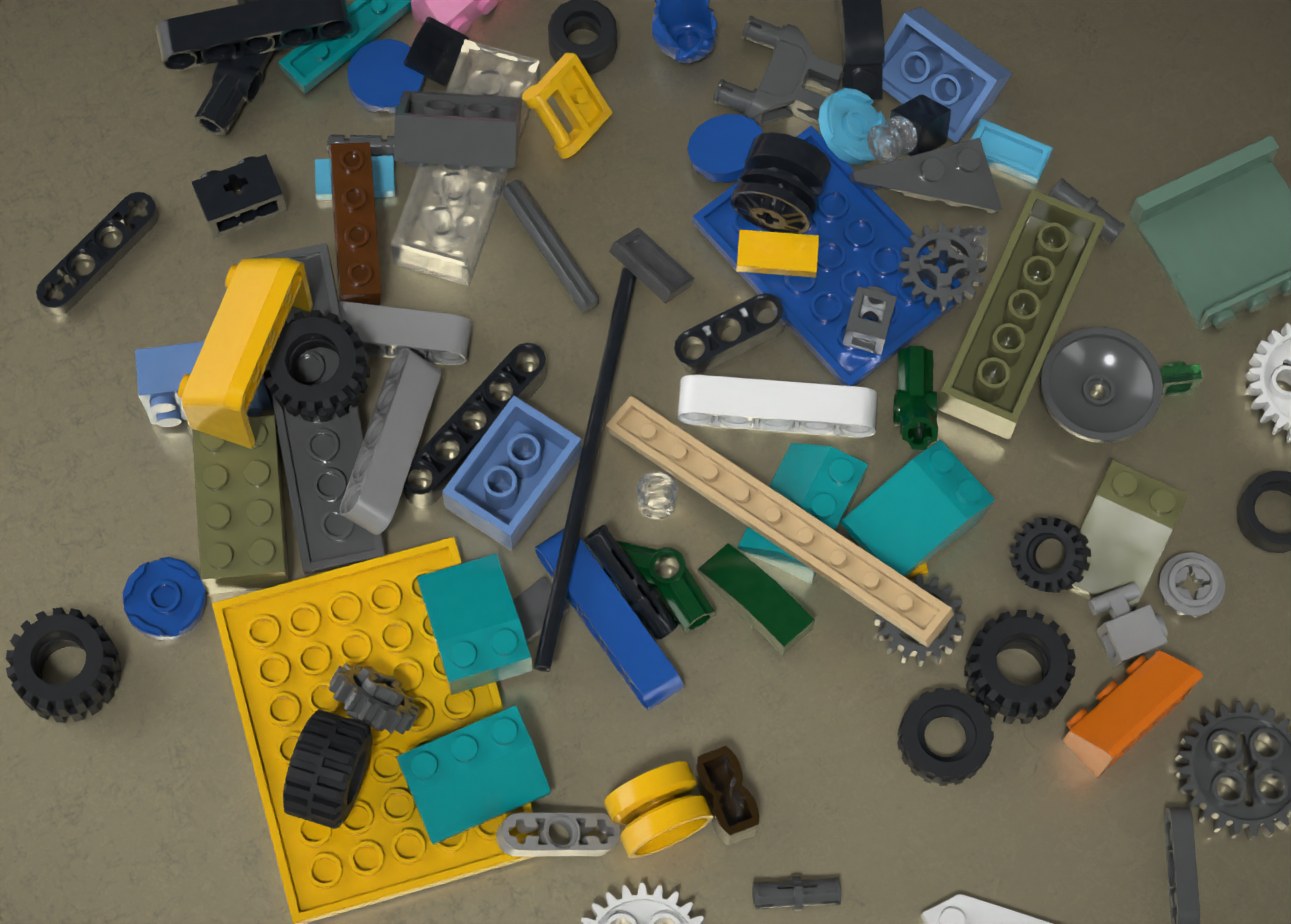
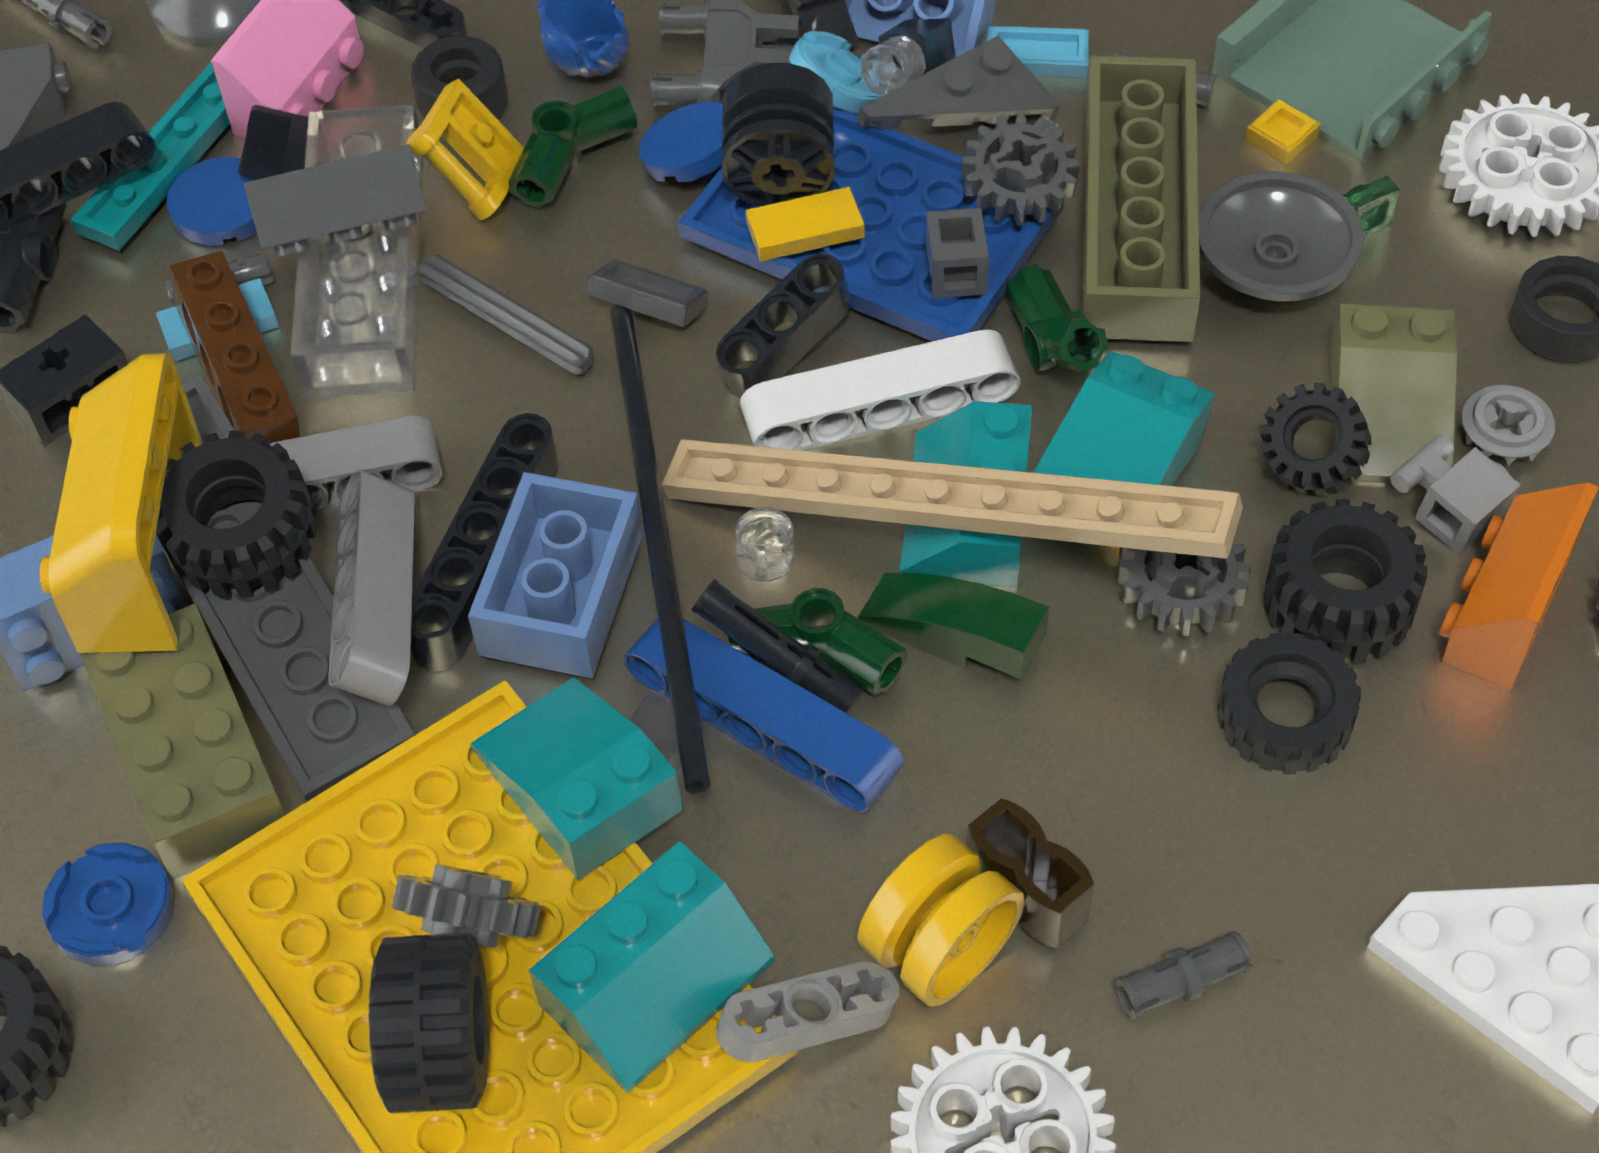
camera: 15 degrees left, 15 degrees down
none -> dark green piece [508,86,638,208]
none -> yellow tile [1245,99,1321,165]

